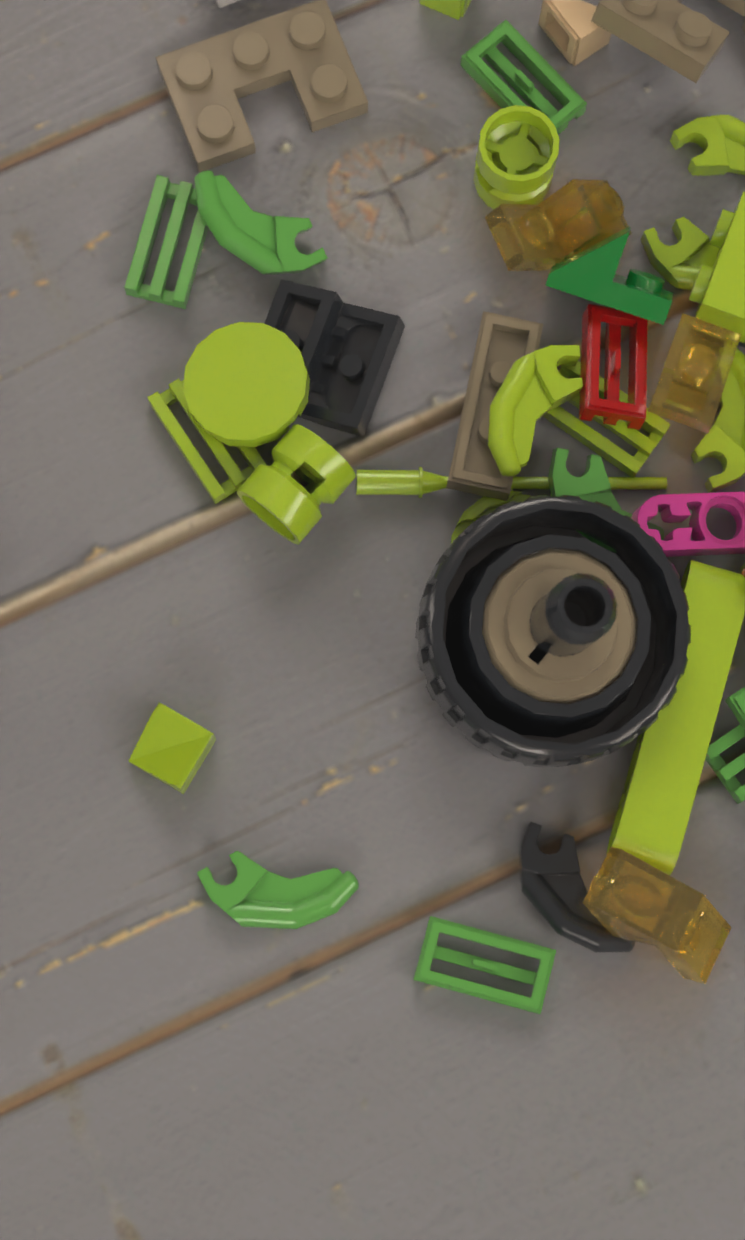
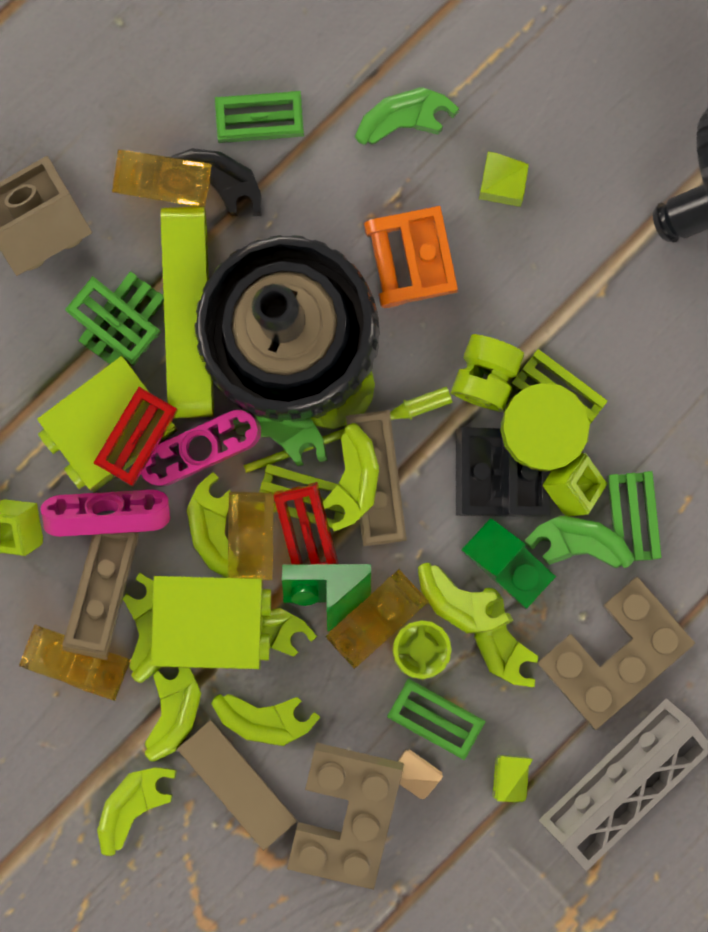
camera: 165 degrees right, 5 degrees up
none -> orange plate [364,206,458,308]
none -> lime piece [418,562,513,634]
none -> green slope [461,518,556,610]
none -> lime piece [474,587,538,687]
none -> lime slope [542,453,608,516]

